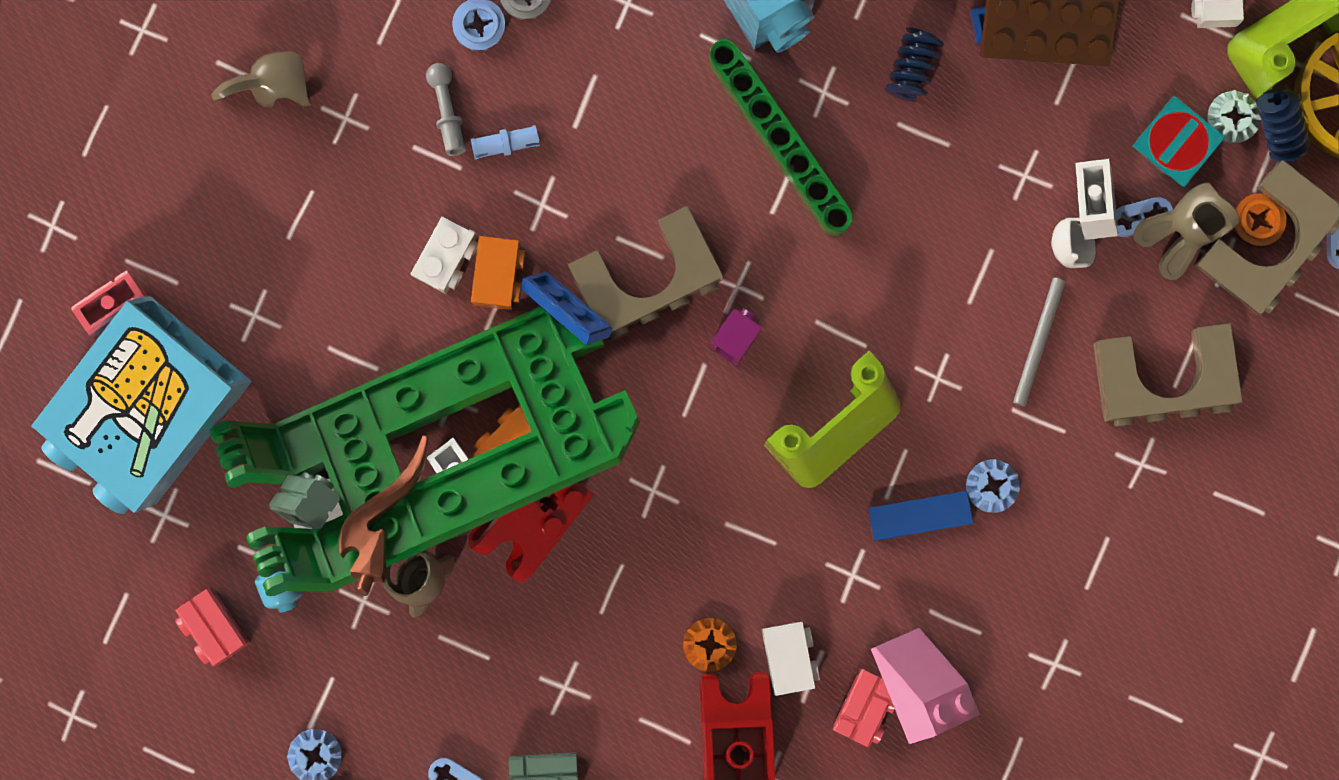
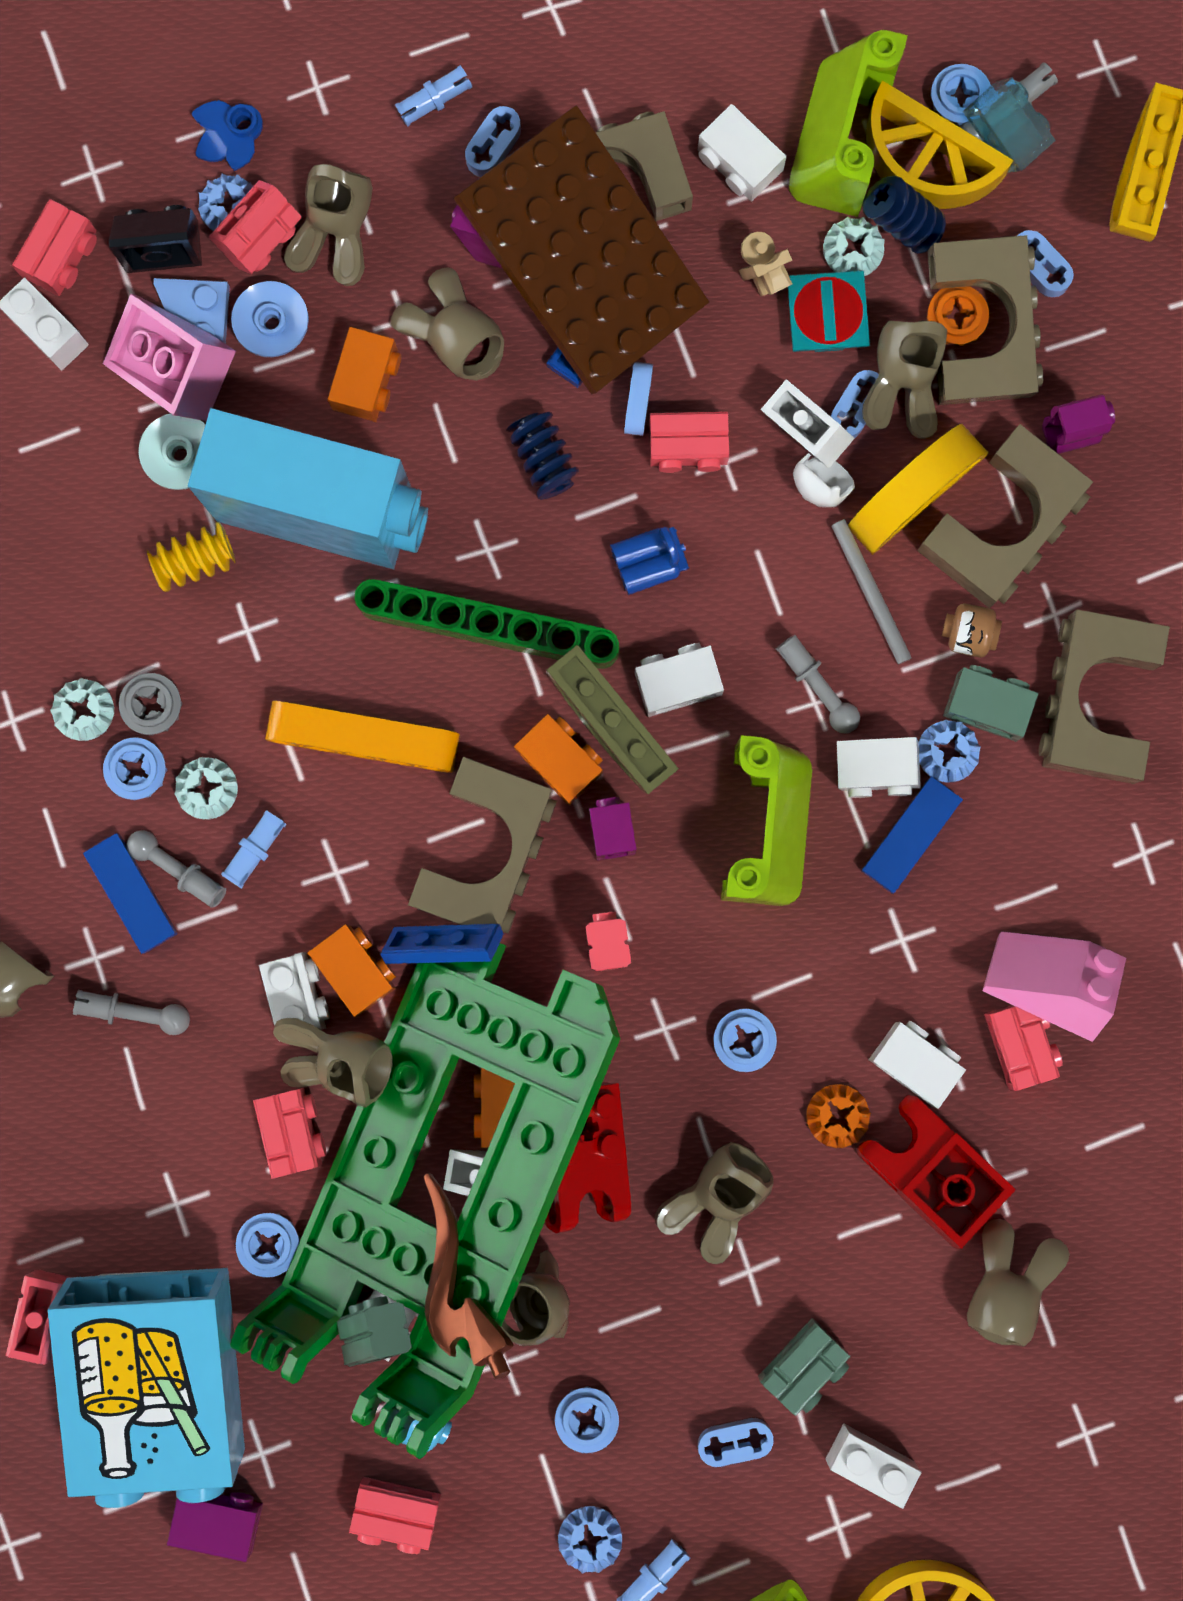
camera: 35 degrees left, 0 degrees up
none -> light grey pin [73,989,190,1035]
none -> blue tile [83,833,178,954]
none -> magenta brick [167,1492,263,1562]
none -> light aqua gear [174,757,238,819]
none -> light blue gear [236,1213,300,1277]
none -> coral brick [253,1087,327,1179]
none -> light orange beam [265,701,460,773]
none -> dark tan piece [273,1018,392,1107]
none -> orange brick [514,714,603,806]
none -> olive window [546,645,679,794]
none -> light blue gear [555,1386,619,1453]
none -> coral brick [585,912,631,971]
none -> blue piece [610,527,689,595]
none -> light blue beam [624,362,653,436]
none -> white brick [635,643,724,717]
none -> coral brick [649,412,729,473]
none -> dark tan piece [655,1142,773,1264]
none -> light blue gear [713,1009,777,1072]
none -> tan hips [739,232,792,296]
none -> light grey pin [776,635,860,733]
none -> white brick [837,737,921,798]
none -> yellow window [848,424,989,555]
none -> medium nougat head [942,603,1002,658]
none -> sand green brick [943,665,1038,742]
none -> dark tan arch [1039,609,1170,784]
none -> magenta brick [1042,394,1115,454]

